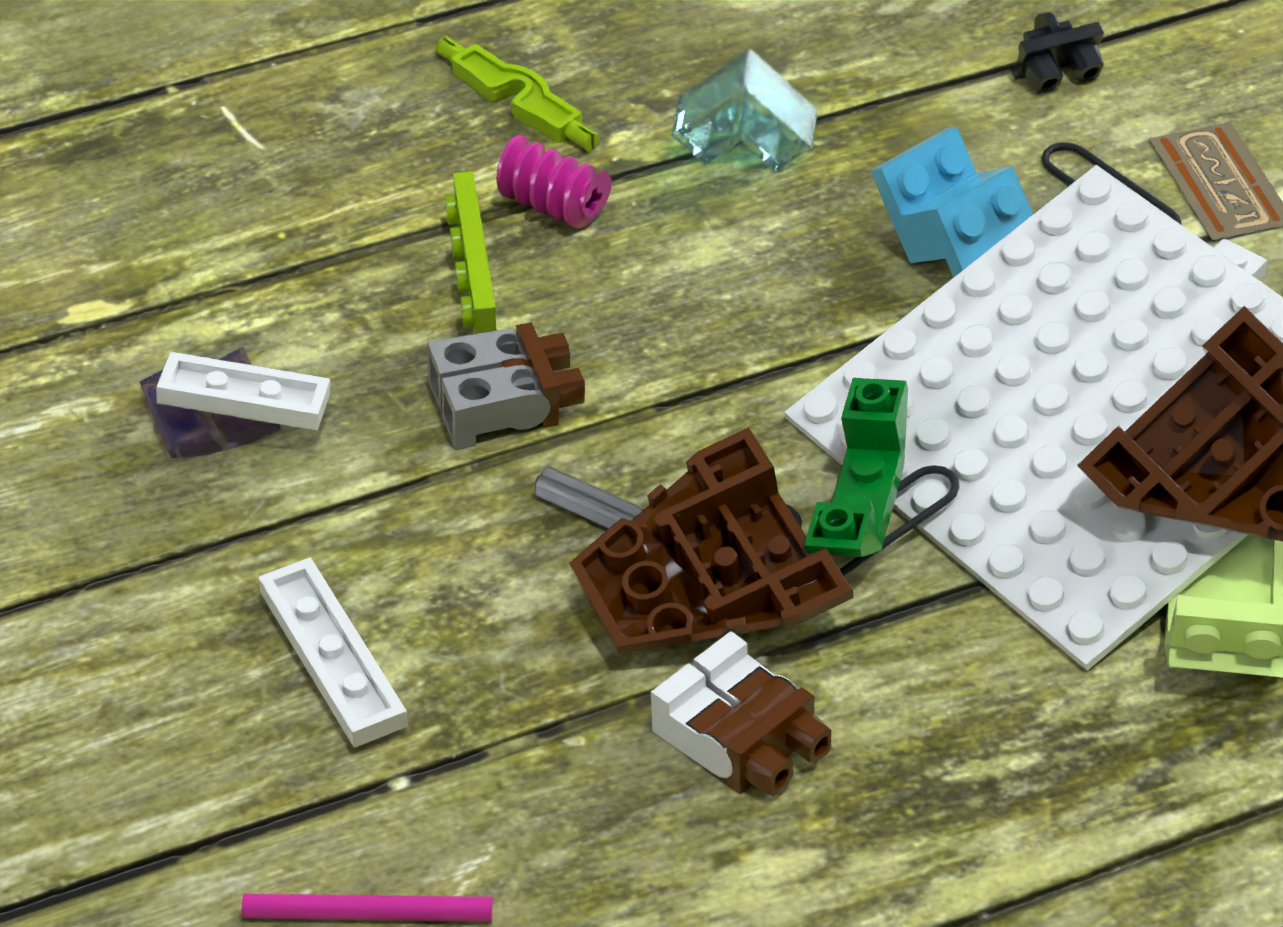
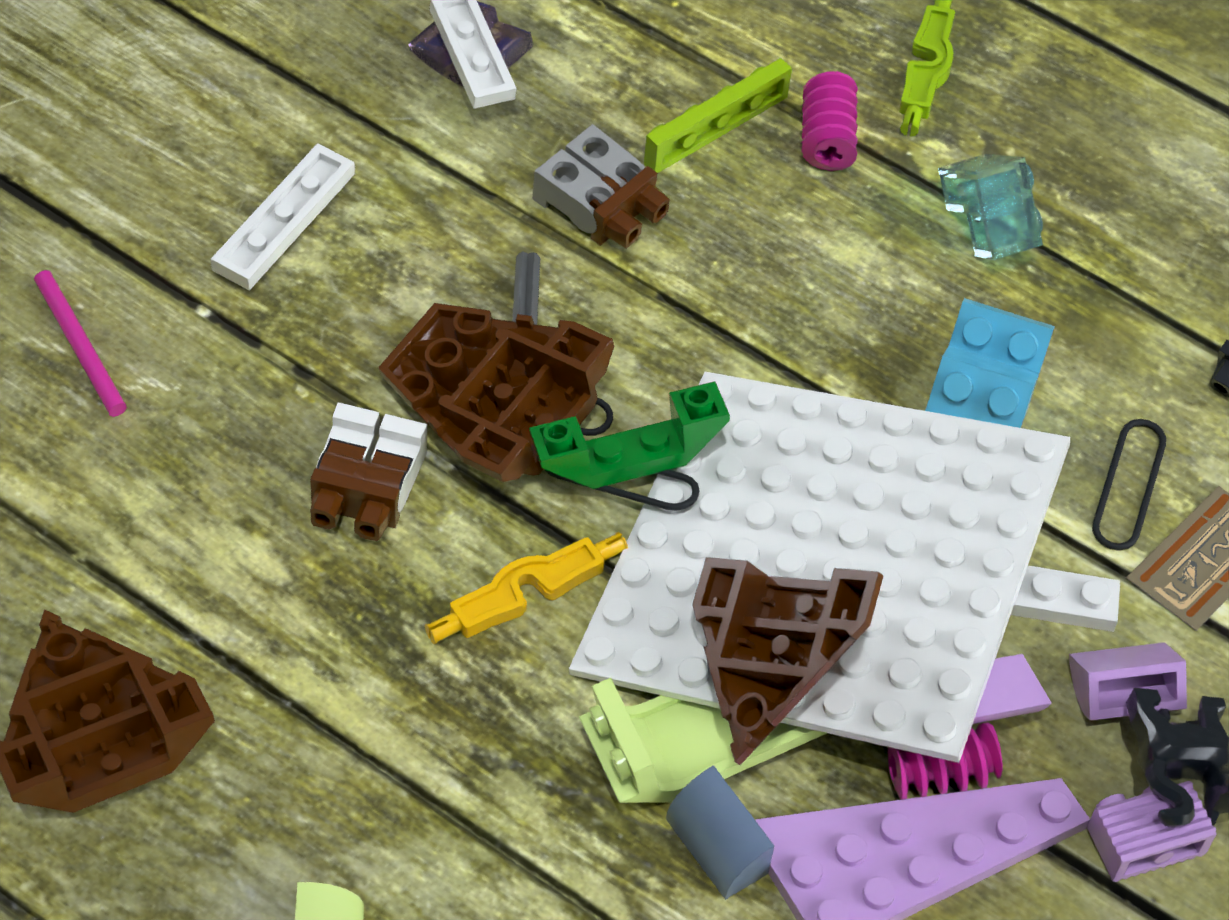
camera: 55 degrees right, 10 degrees up
none -> yellow piece [425,532,628,644]

